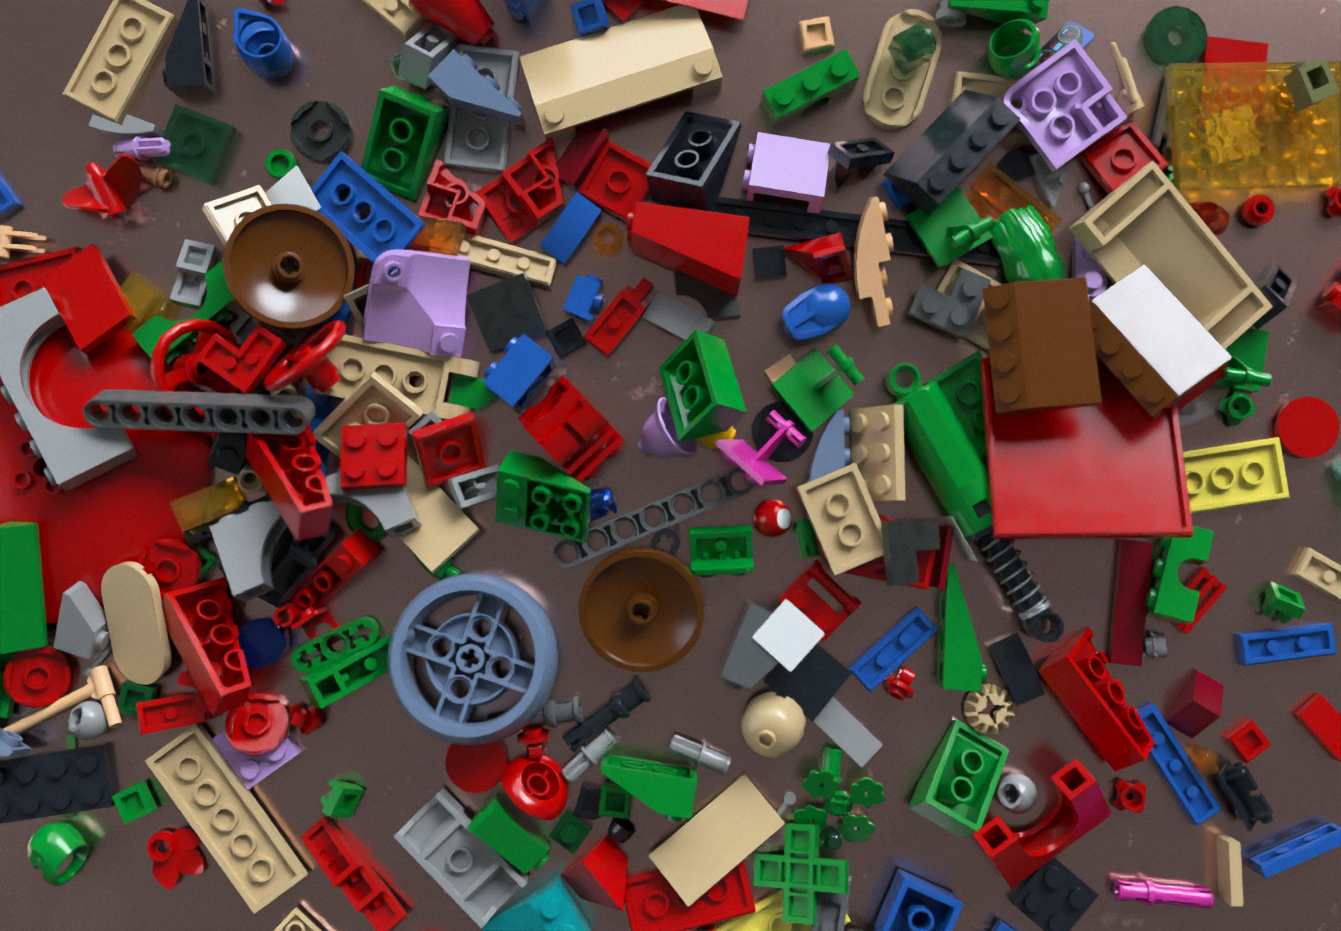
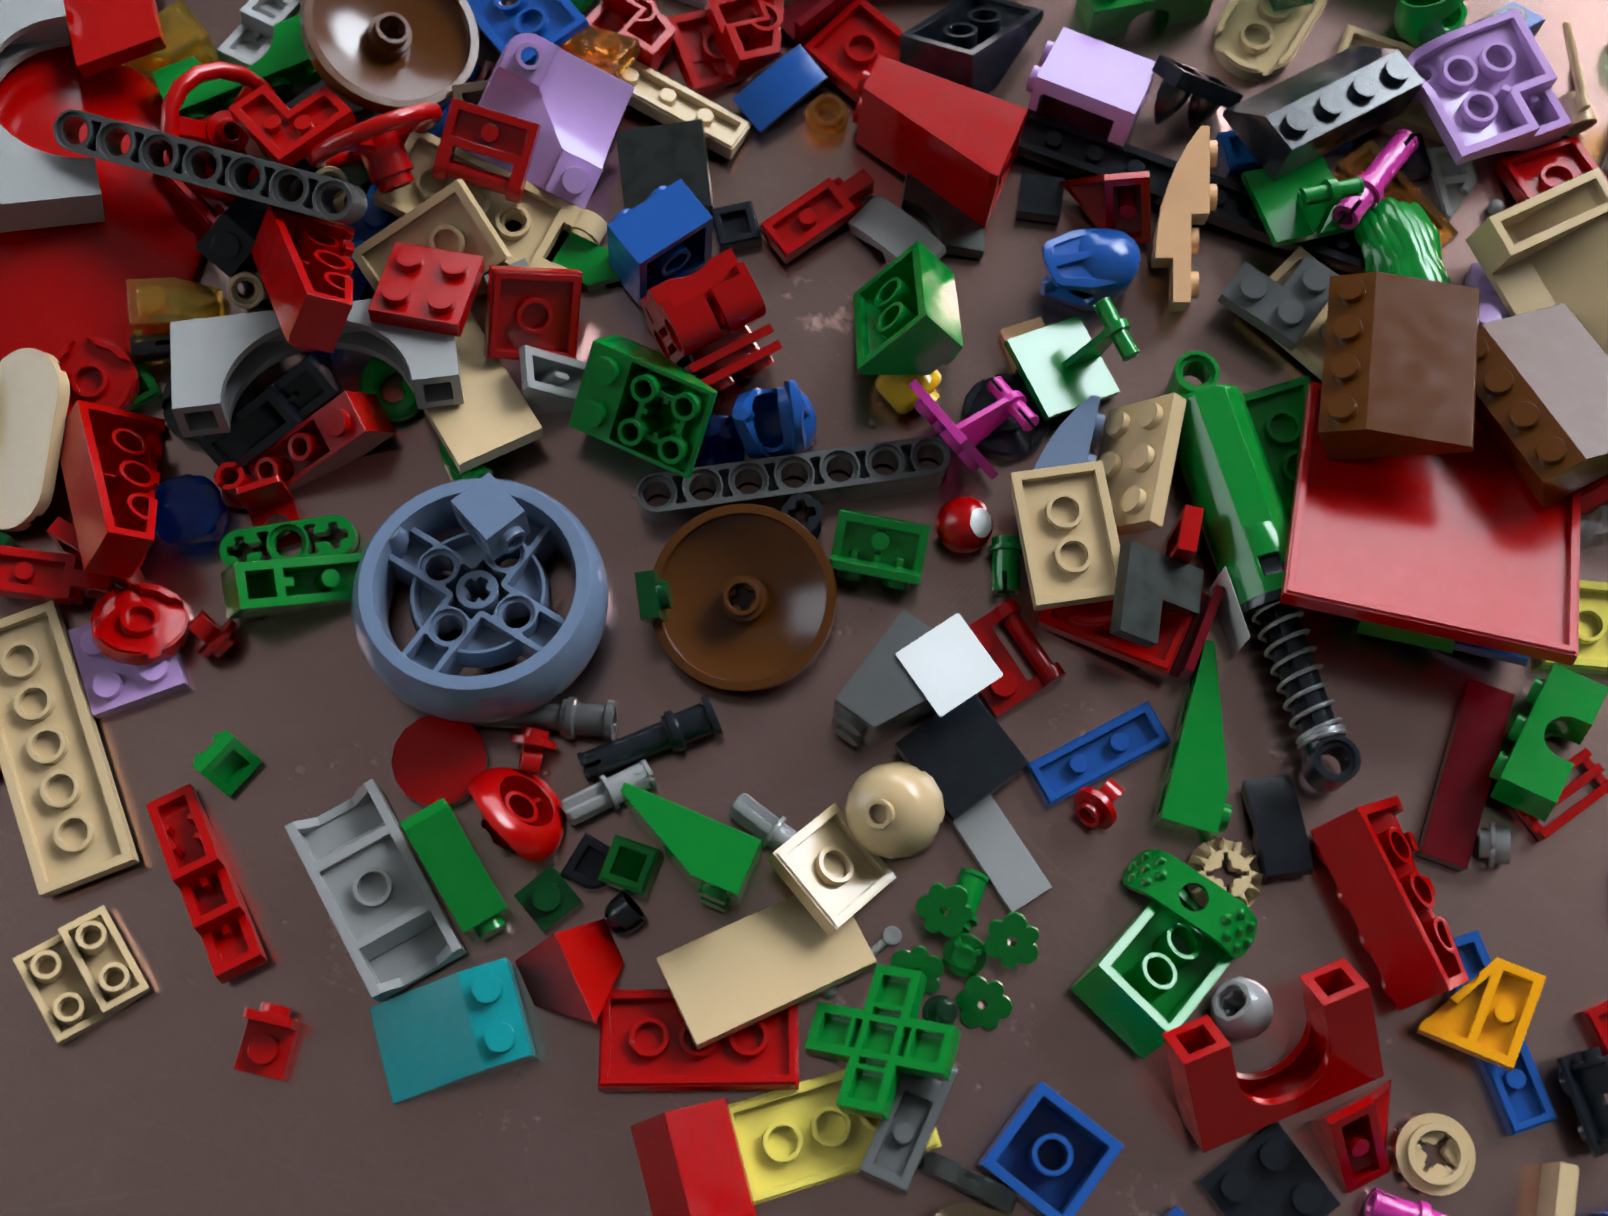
camera: 10 degrees right, 15 degrees down
blue brick [563,274,604,325] -> none
lavender hat [638,397,696,457] -> none
red plate [1113,780,1147,813] -> none
dark red slope [1165,669,1224,739] -> none
clear orange plate [1189,746,1220,776] -> none
none -> red plate [432,97,541,204]
none -> sand blue brick [451,472,531,561]
none -> dark green plate [635,570,673,624]
none -> blue helmet [732,380,817,459]
none -> tan tile [766,803,896,936]
none -> green piece [1123,849,1257,958]
none -> red tile [1164,505,1204,564]
none -> red slope [1307,1079,1392,1194]
none -> dark pink pin [1332,129,1419,229]
none -> tan gear [1392,1113,1476,1196]
none -> light orange wing [1417,957,1546,1072]

